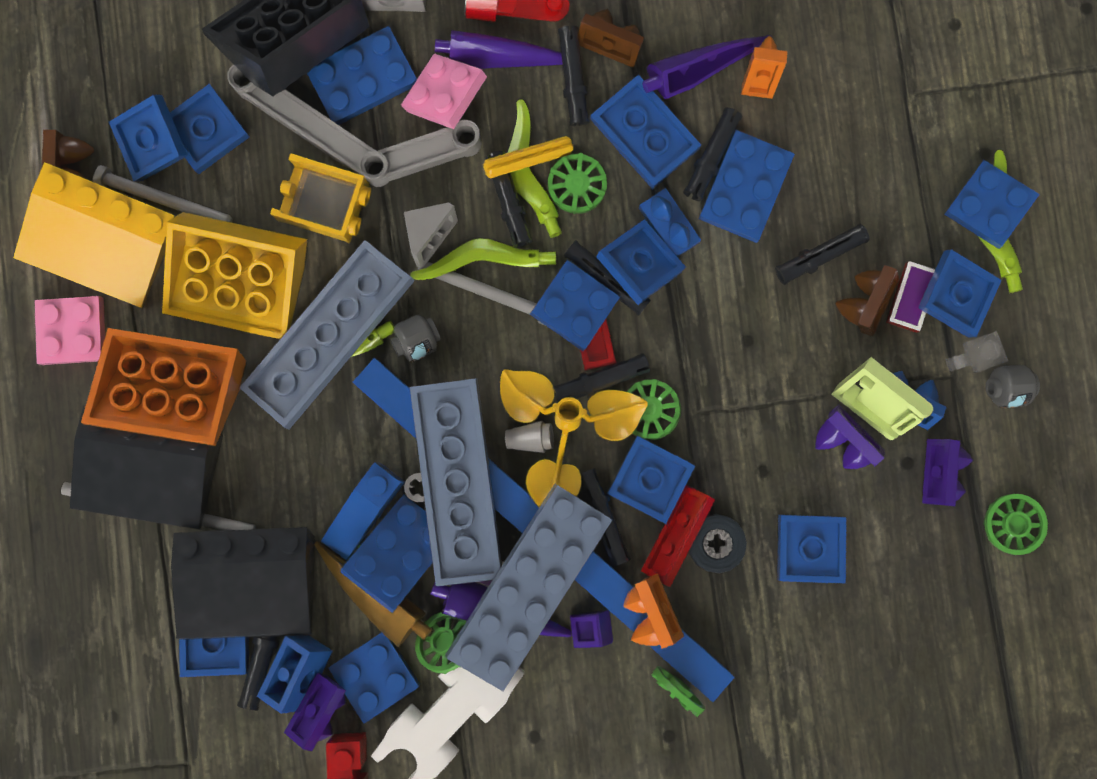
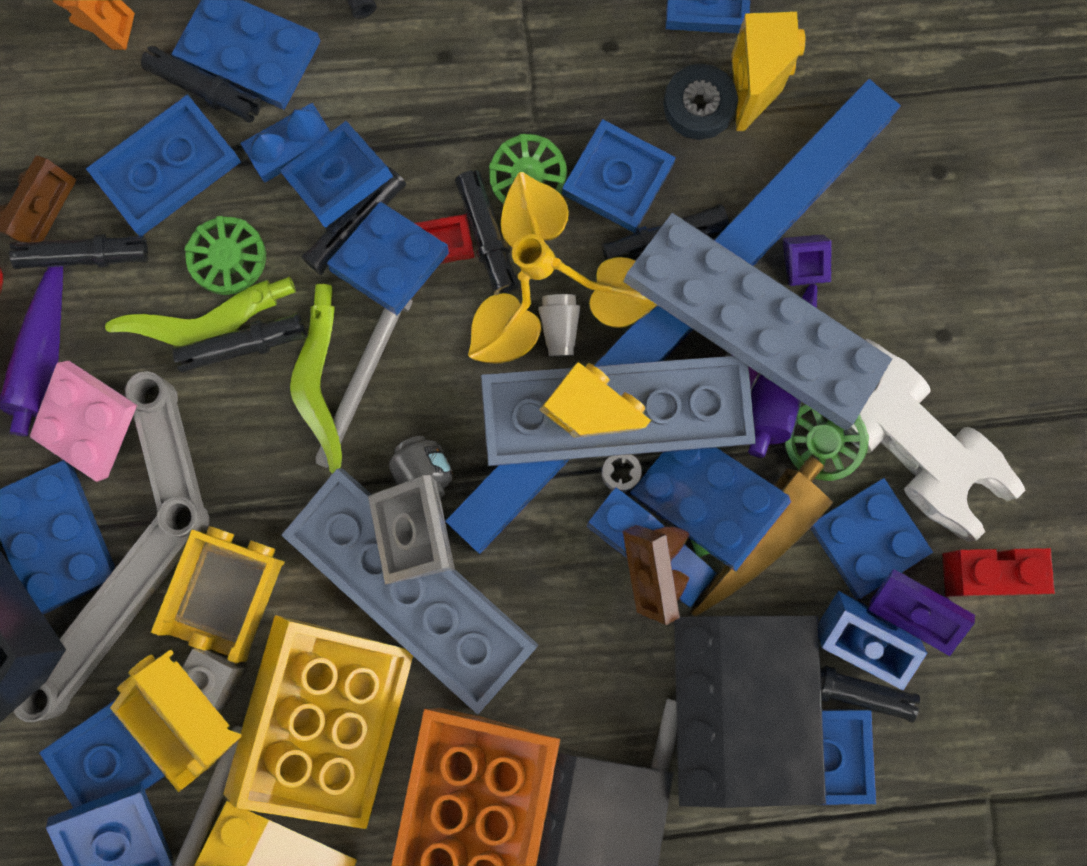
camera: 90 degrees left, 5 degrees down
light grey slope [404,202,458,269] -> none
yellow axle [483,136,573,178] -> none
orange tile [623,574,684,649] -> none
red tile [641,485,715,587] -> none
dark purple piece [642,35,772,99] -> none
bright green wheel [651,666,706,717] -> none
none -> yellow window [110,650,242,792]
none -> light grey brick [183,649,246,710]
none -> light grey slope [368,475,455,585]
none -> yellow slope [539,362,651,438]
none -> reddish brown tile [622,525,690,625]
none -> yellow slope [731,12,805,131]

